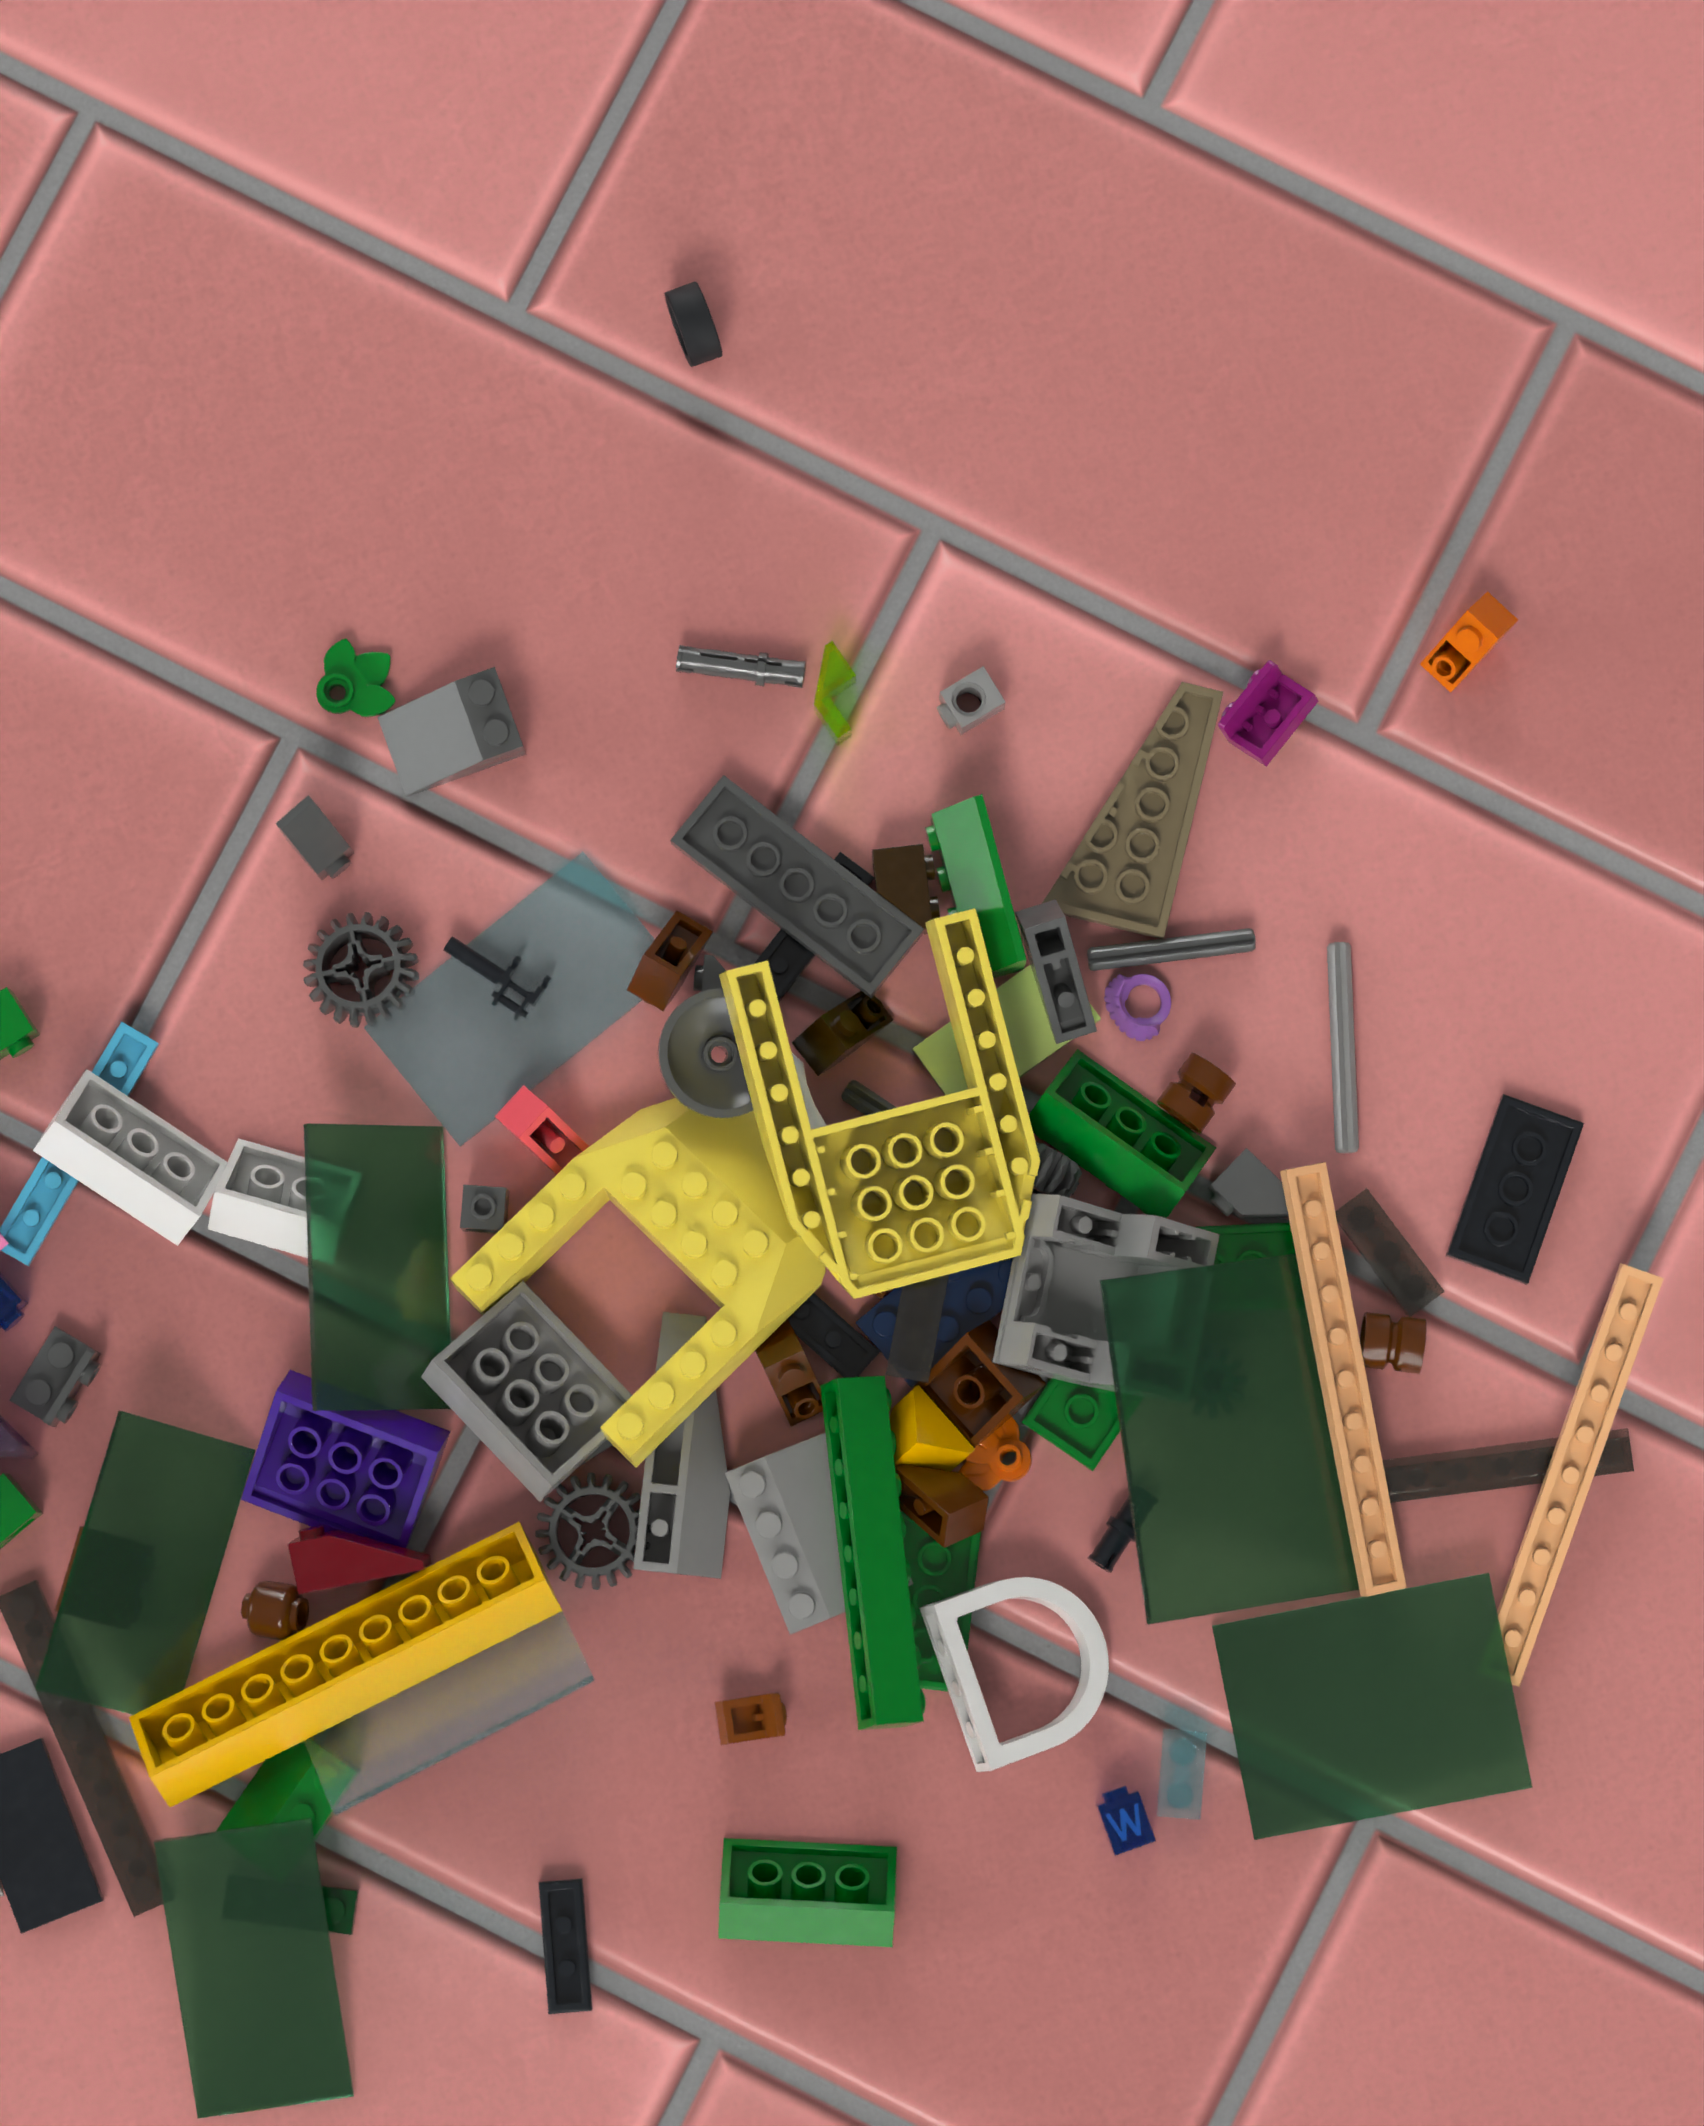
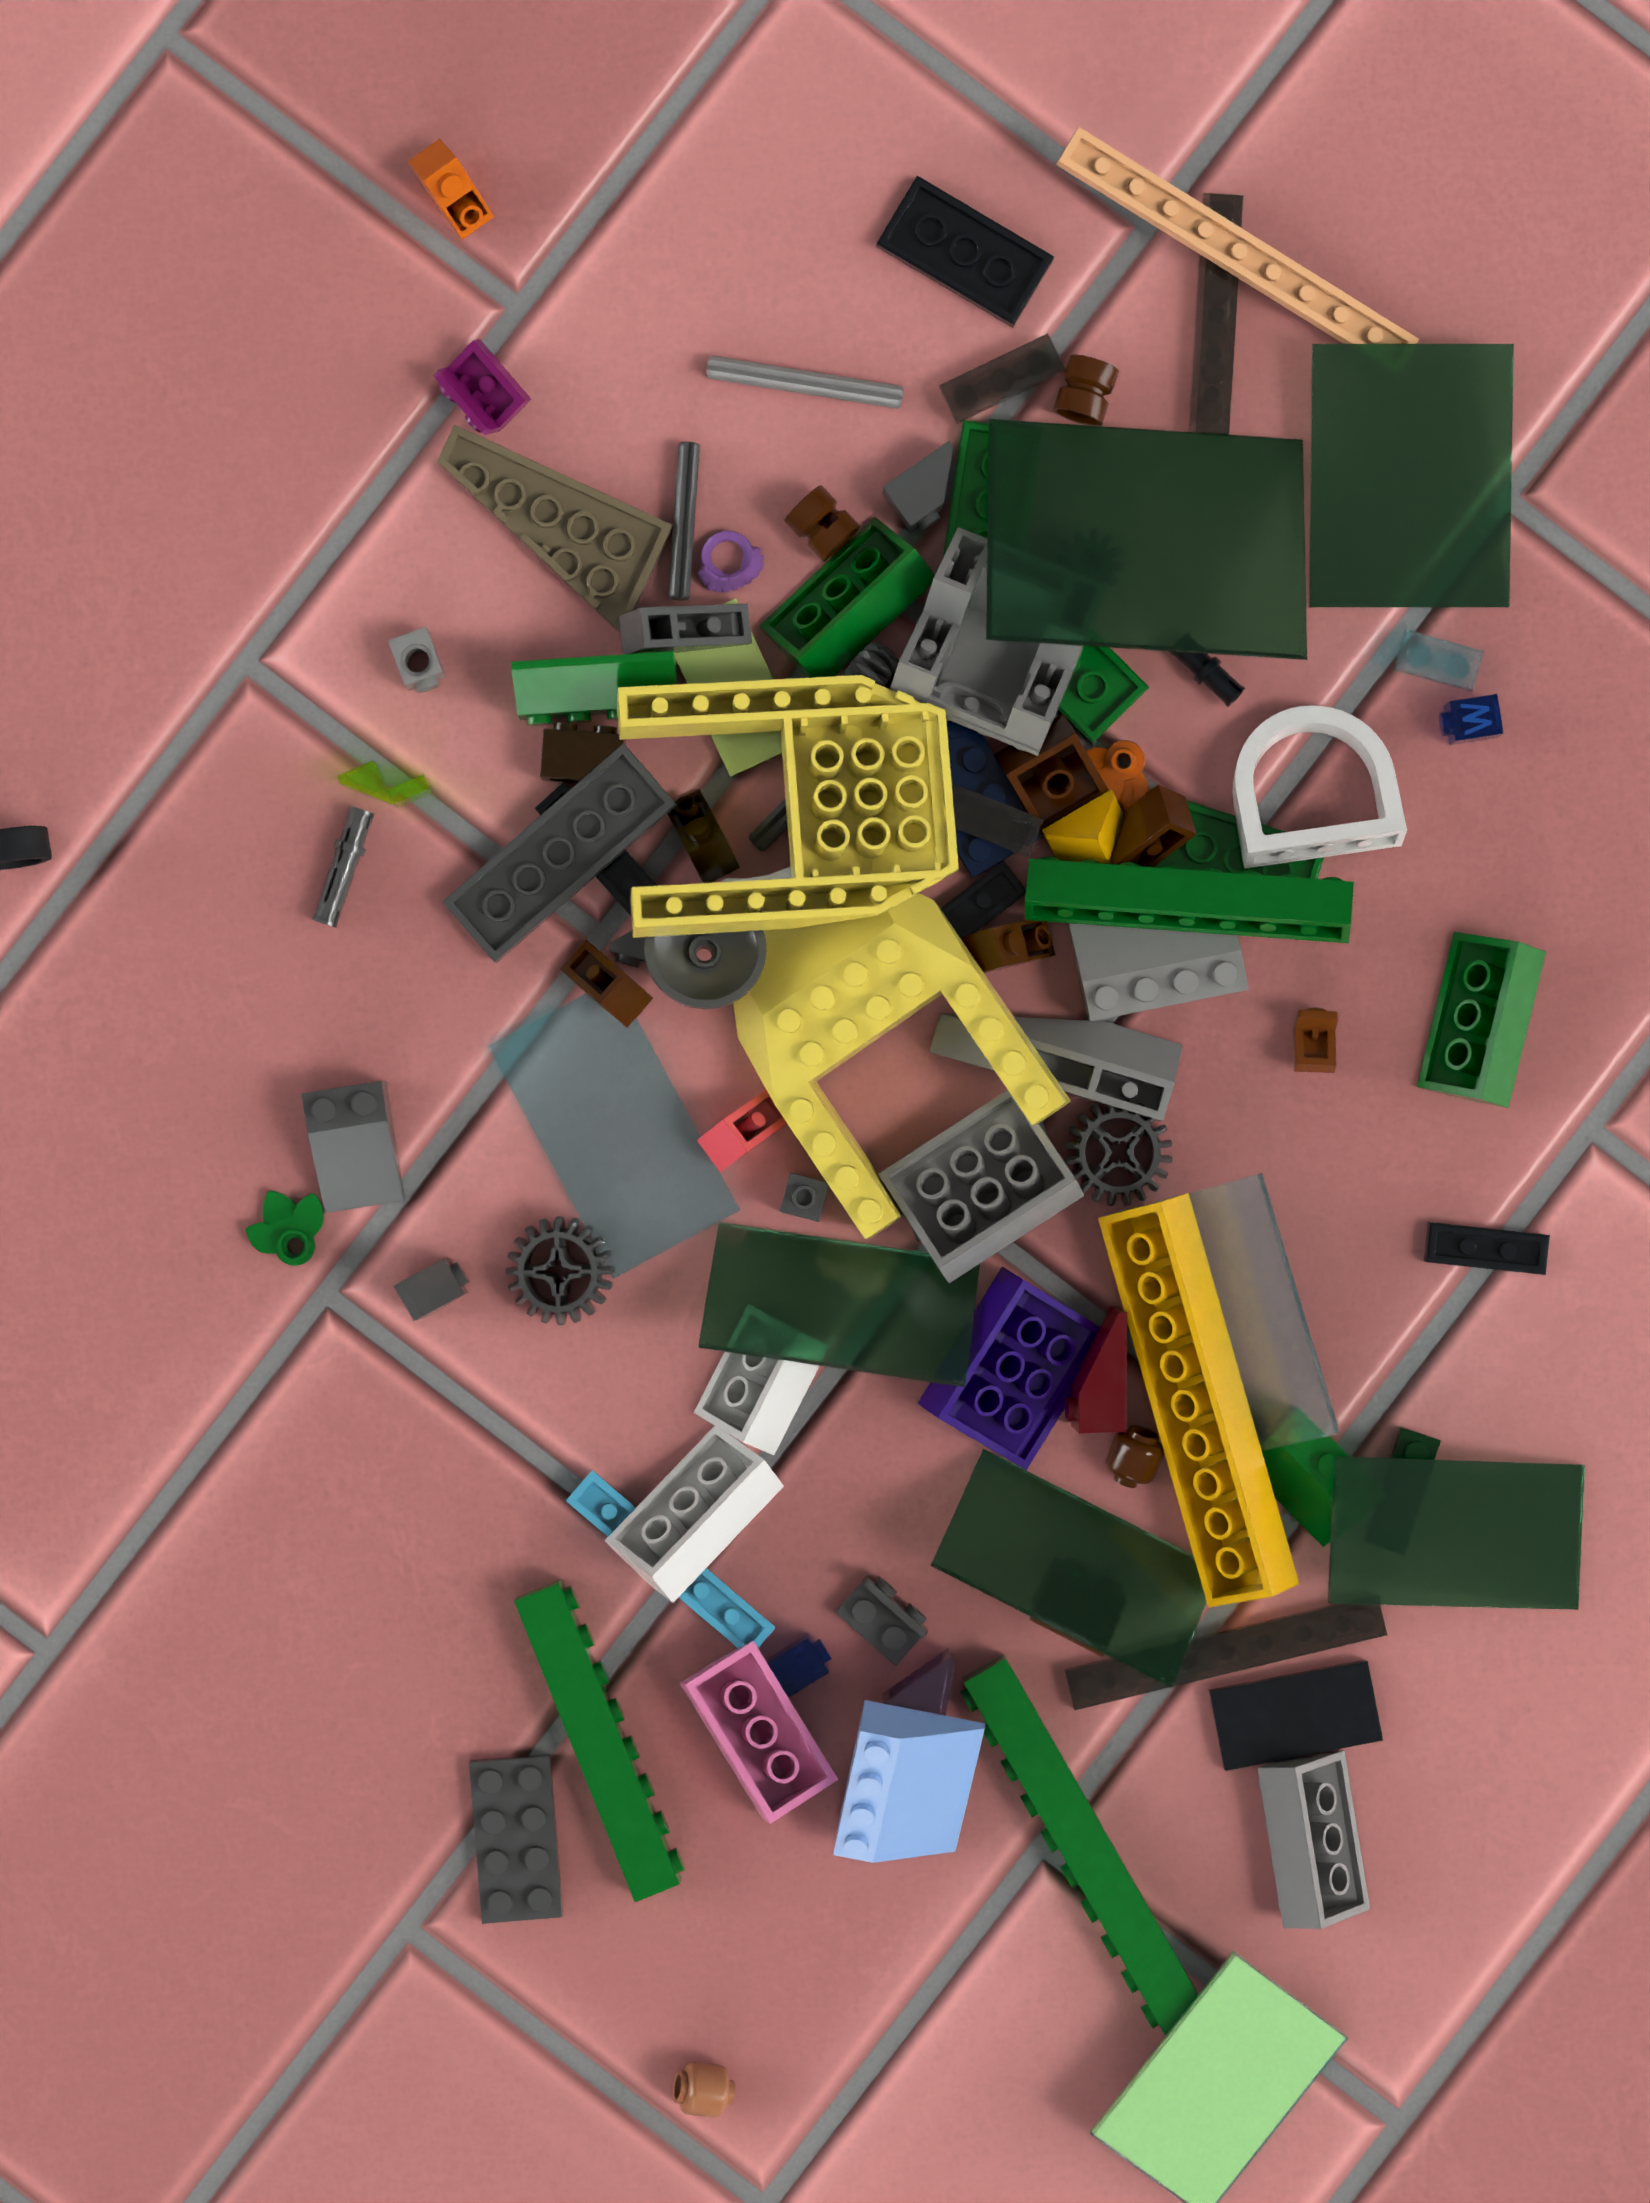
camera: 75 degrees left, 5 degrees up
black piece [443,936,552,1021] -> none
light nougat plate [1280,1162,1407,1597] -> none

